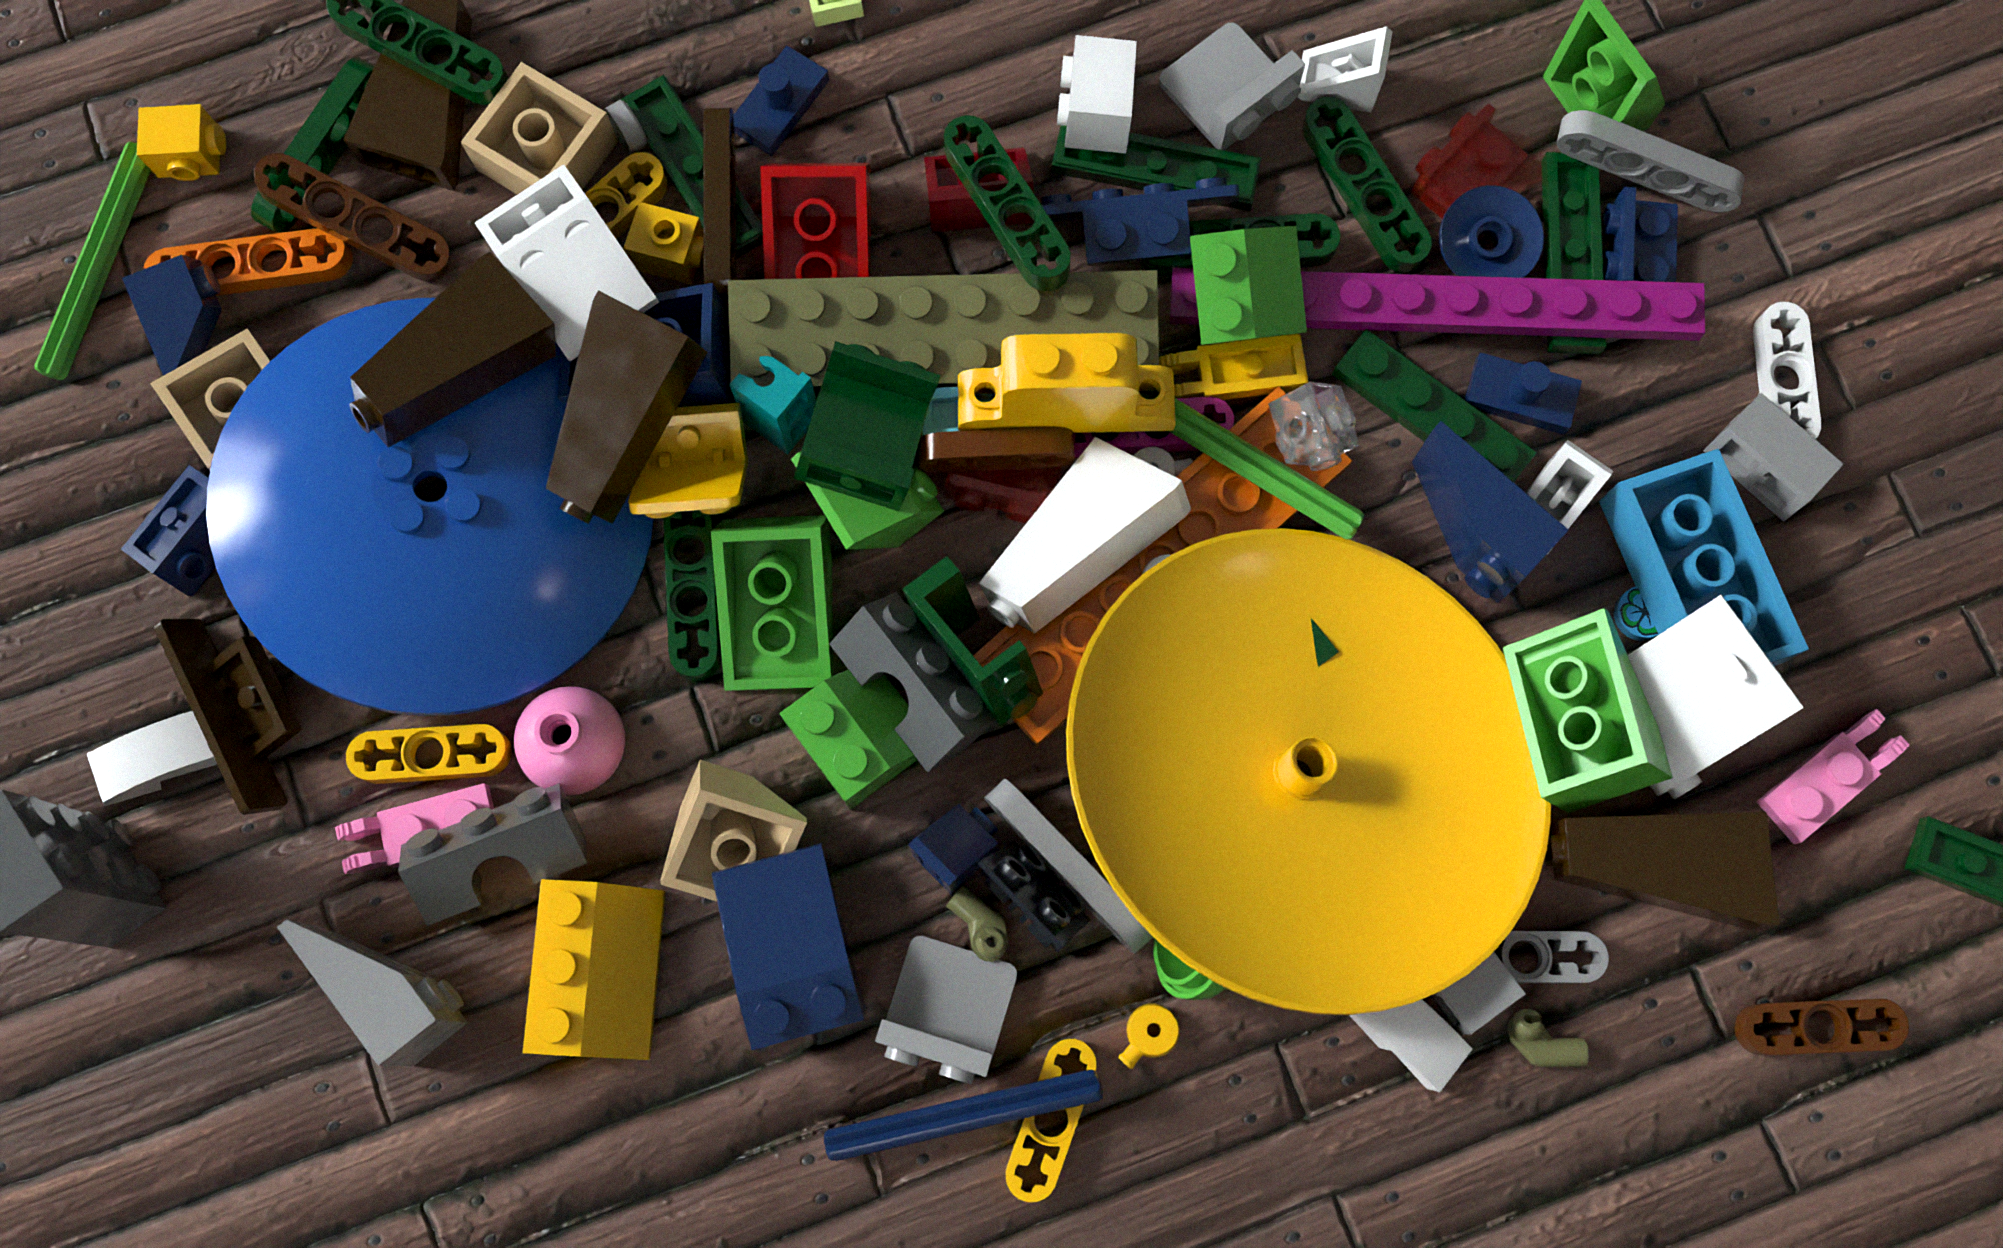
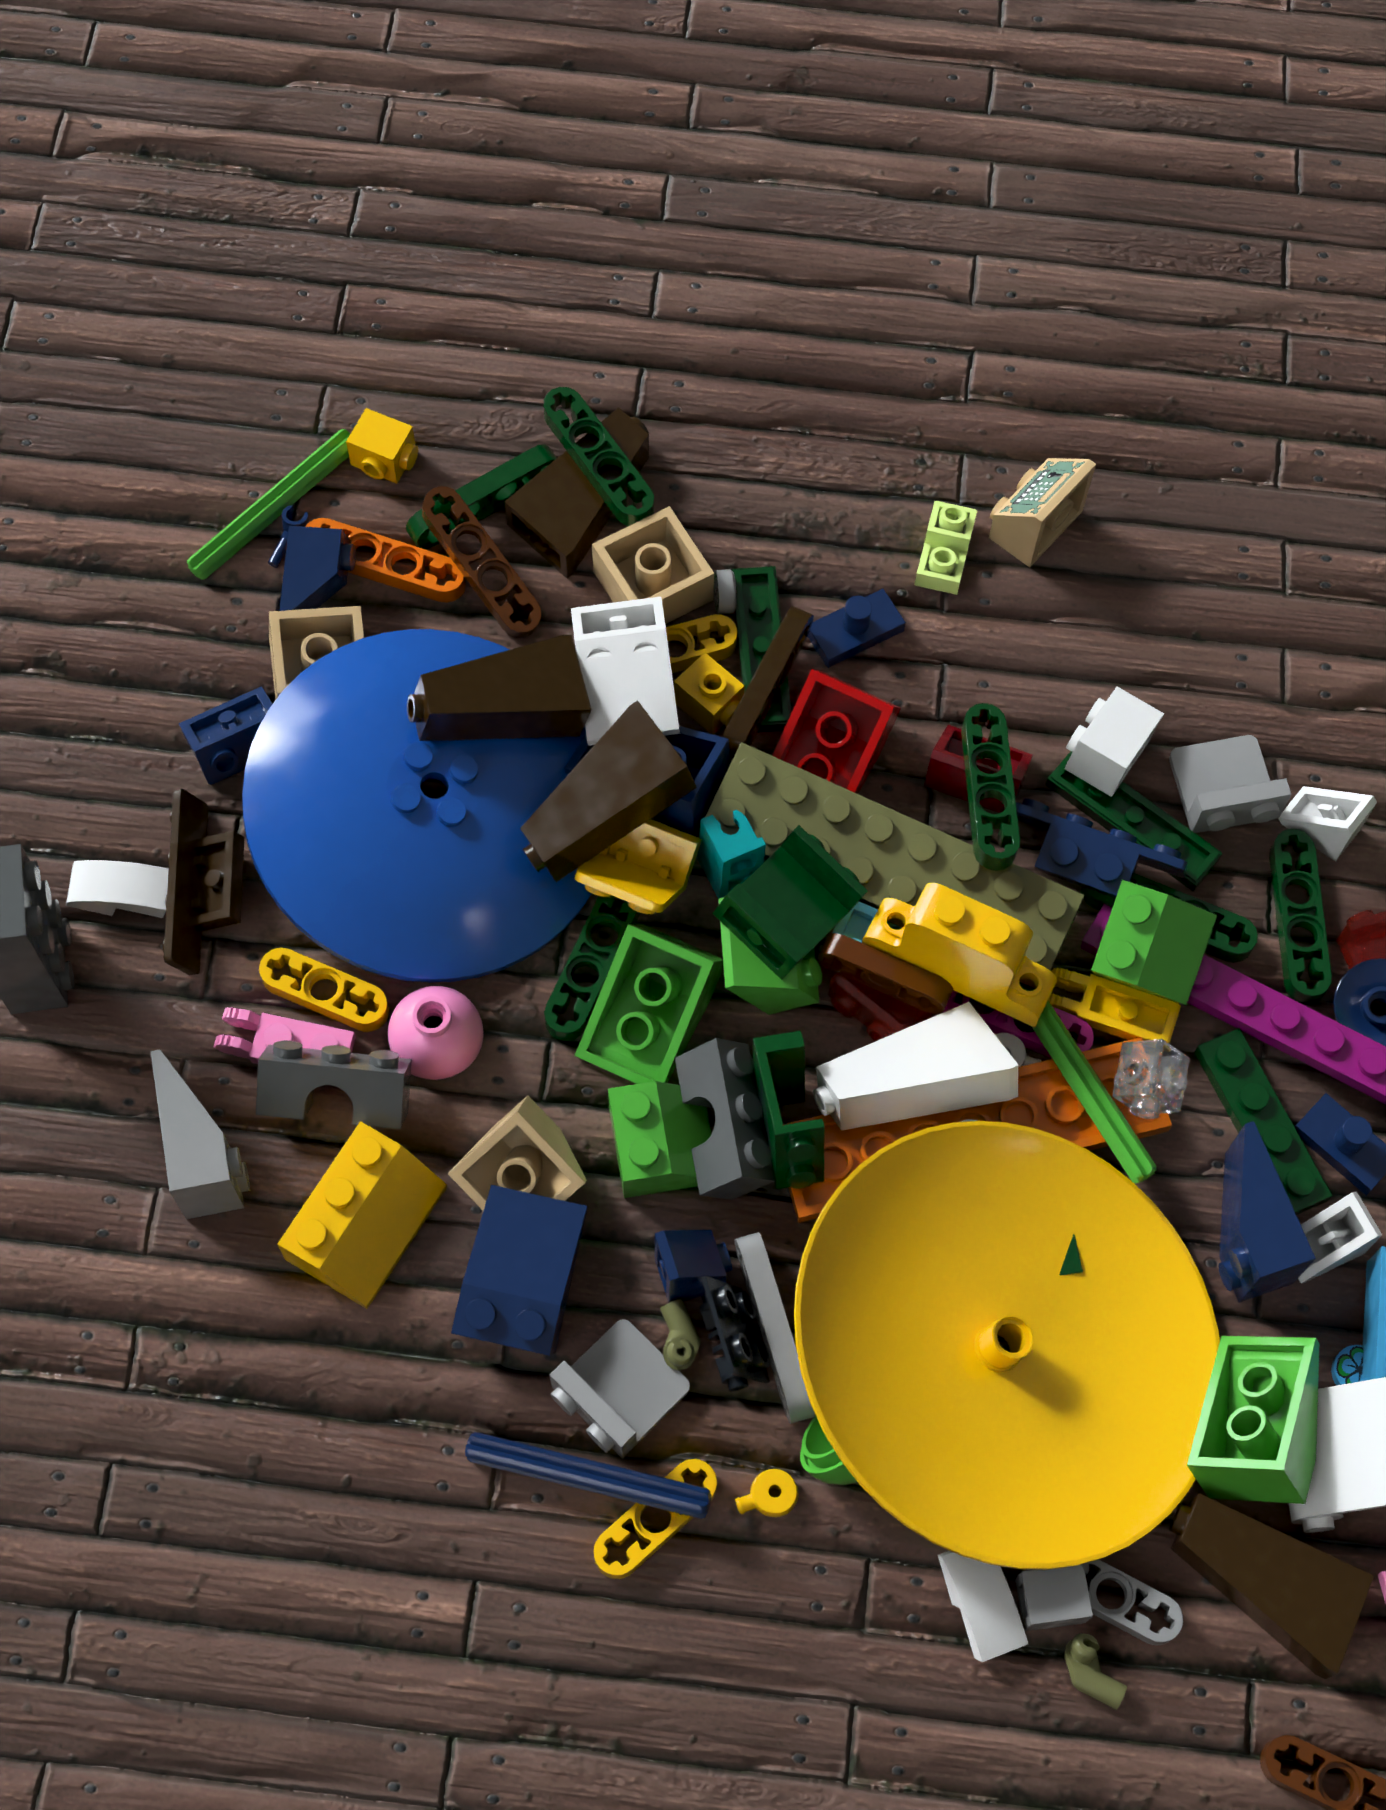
camera: 25 degrees right, 10 degrees down
none -> dark blue hand [268,505,309,568]

